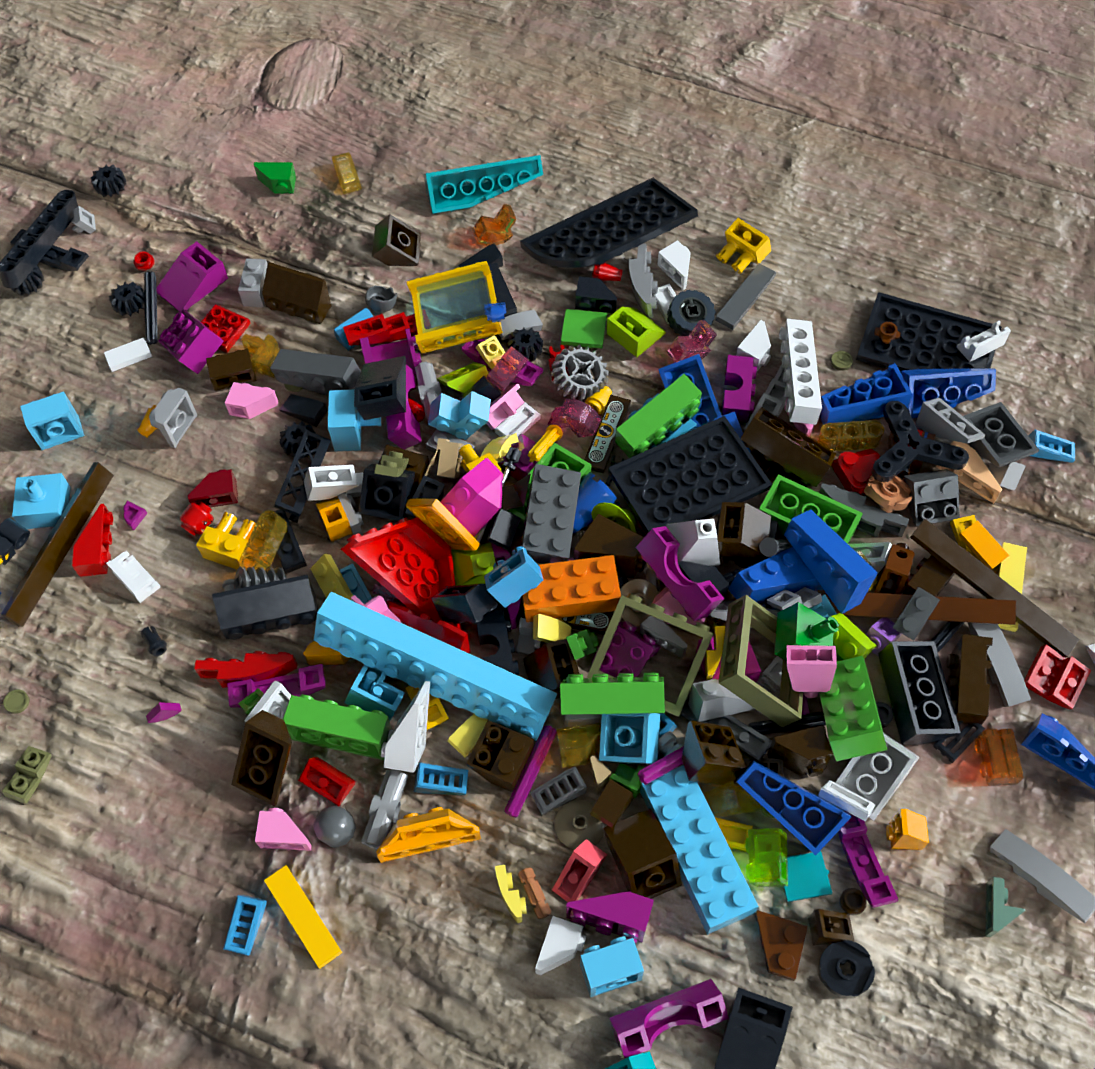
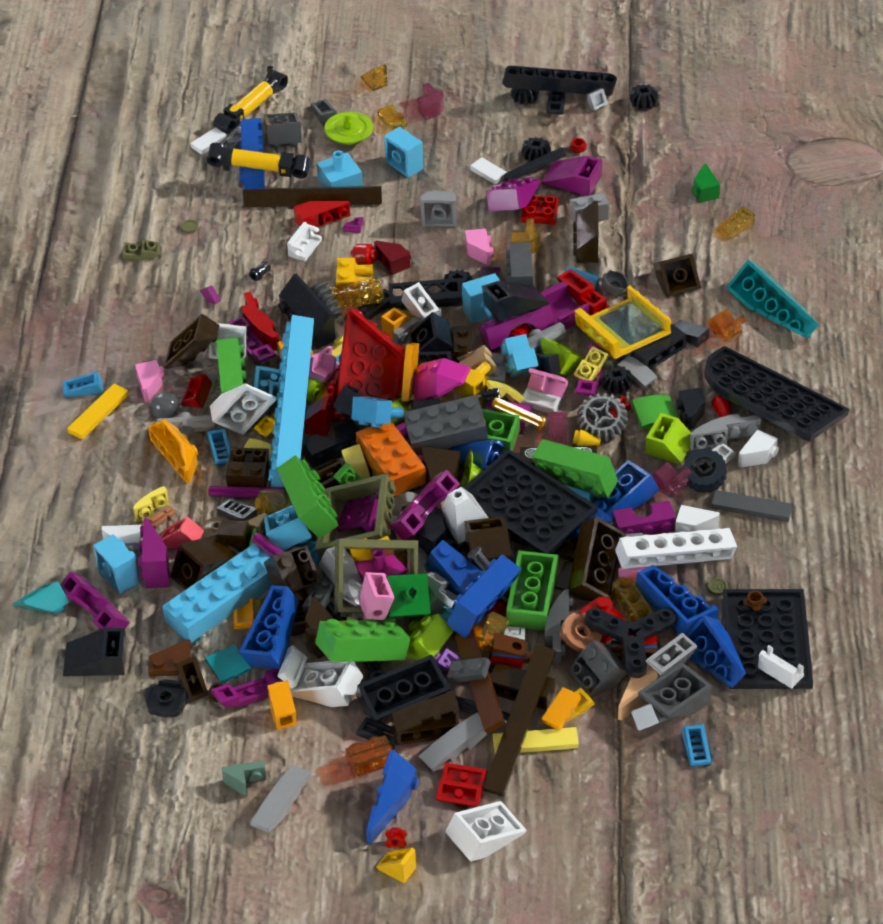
camera: 70 degrees right, 15 degrees down
dark brown brick [206,349,257,391] -> none
olive slope [375,451,409,477] -> none
blue plate [484,302,506,323] -> none
clear pink brick [487,346,529,392] -> none
yellow brick [716,218,771,274] -> none
clear neon green brick [745,828,788,887] -> none

